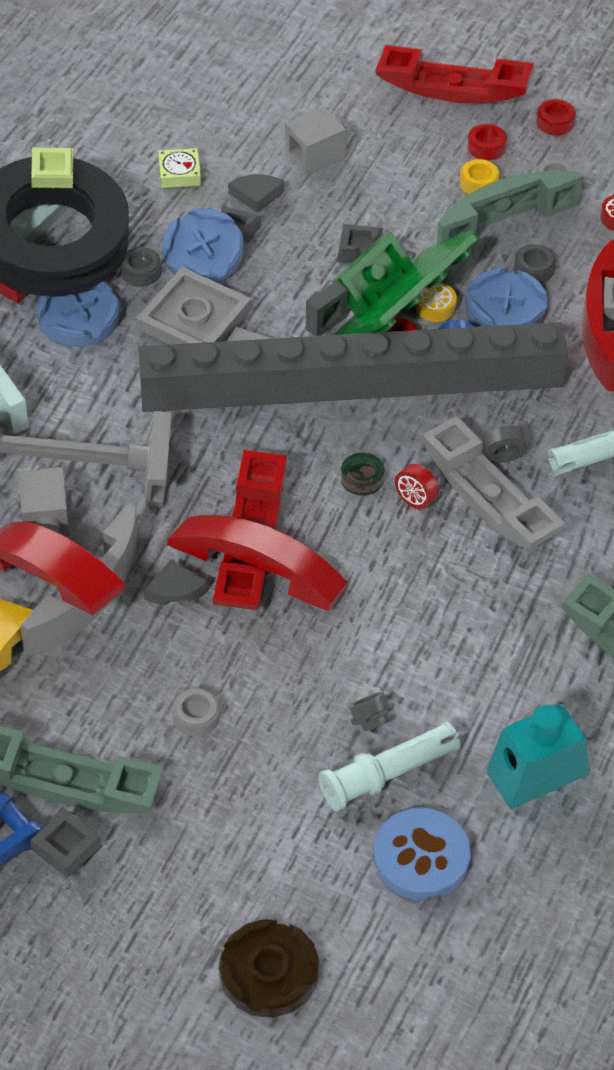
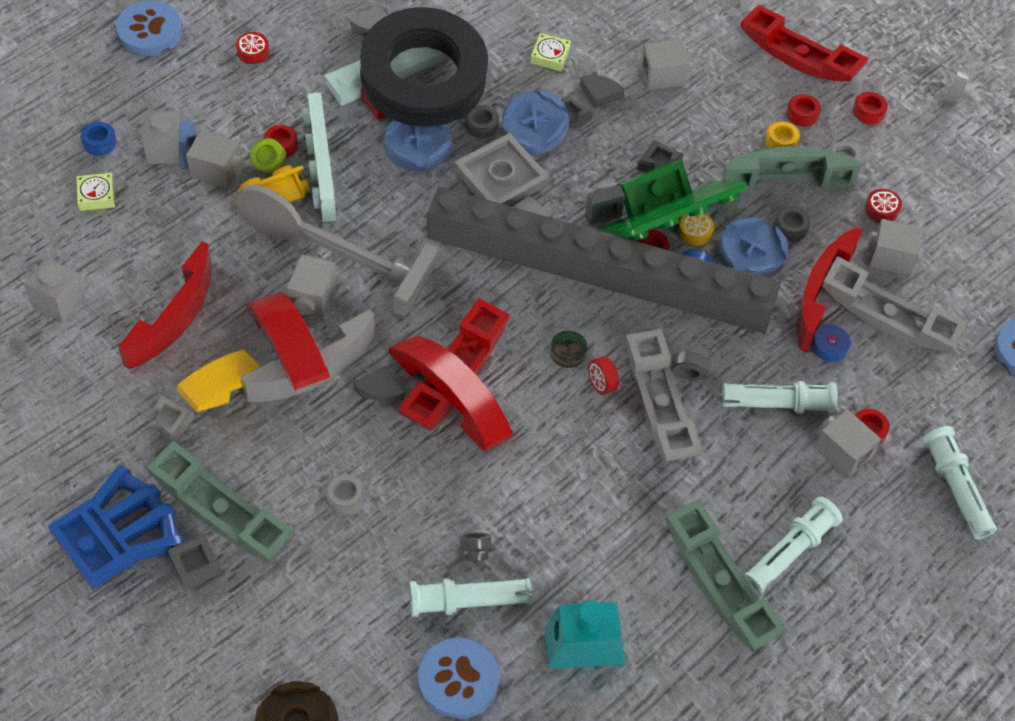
camera: 20 degrees right, 5 degrees up
yellowish green tile [32,148,73,188] -> none

